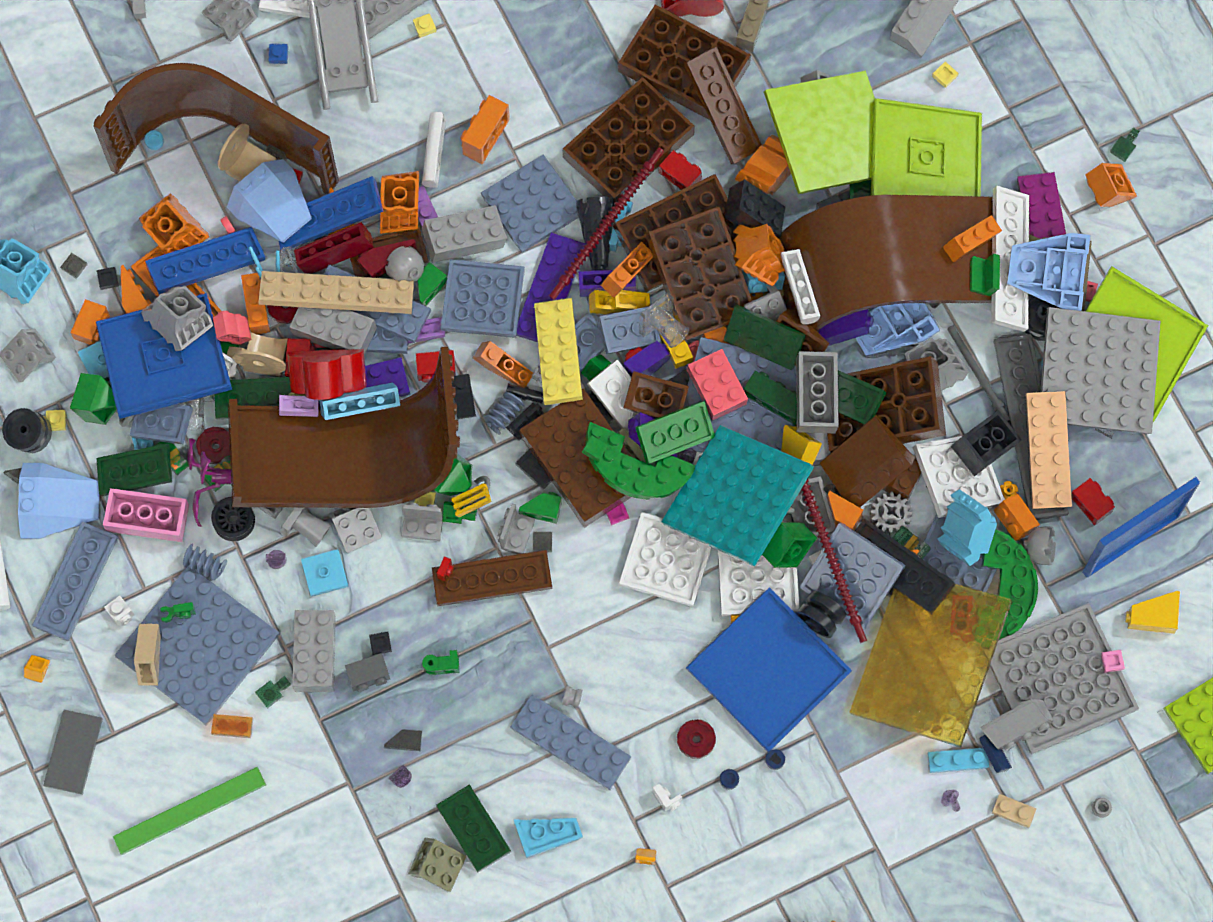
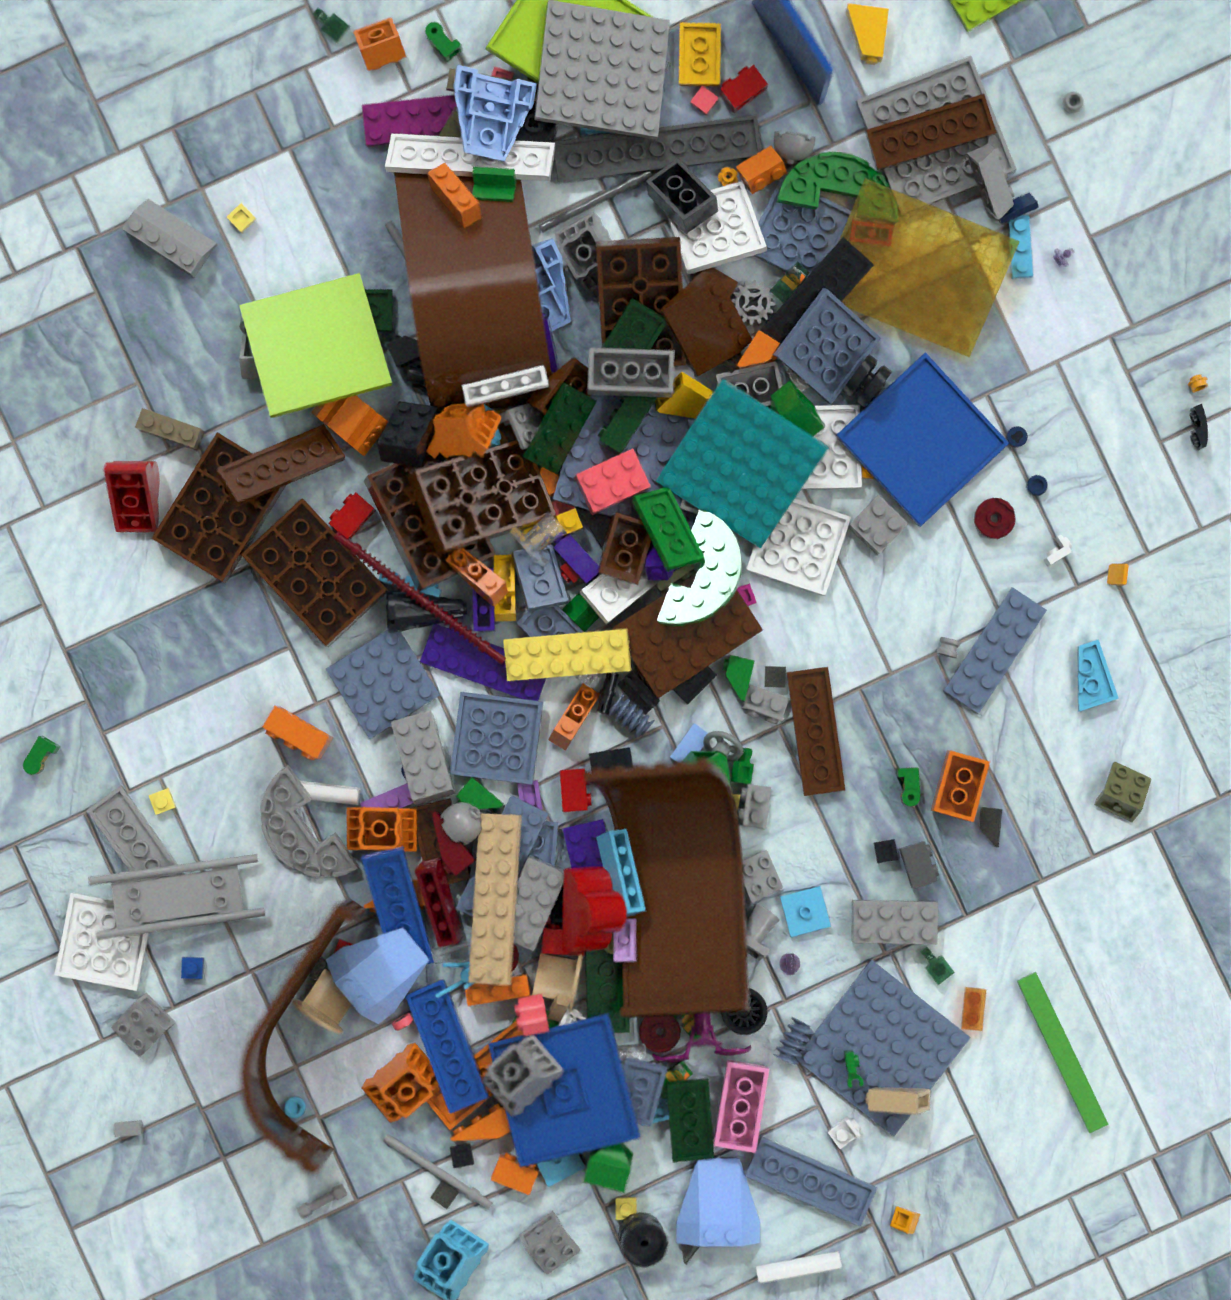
camera: 90 degrees left, 15 degrees up
dark grey tile [43,710,103,795] -> none
clear purple plate [389,765,412,788] -> none
dark green plate [436,784,511,873] -> none
red plate [437,556,454,581] -> none
yellow tile [451,483,492,517] -> none
green tile [582,435,609,462] -> none
dark red hose [800,479,867,643] -> none
lime tile [871,98,982,196] -> none
medium azure slope [937,489,997,566] -> none
tan plate [992,794,1036,828] -> none
light nougat plate [1026,391,1072,509] -> none
bright pink tile [1101,649,1125,673] -> none
none -> light grey plate [260,765,359,877]
none -> light grey bar [297,1184,347,1219]
none -> light grey bar [383,1134,493,1210]
none -> green leg [425,22,463,63]
none -> light blue tile [670,723,708,761]
none -> yellow plate [679,23,721,86]
none -> coral tile [690,85,719,115]
none -> light grey brick [848,495,909,555]
none -> reddish brown plate [865,94,997,171]
none -> orange brick [930,750,990,822]

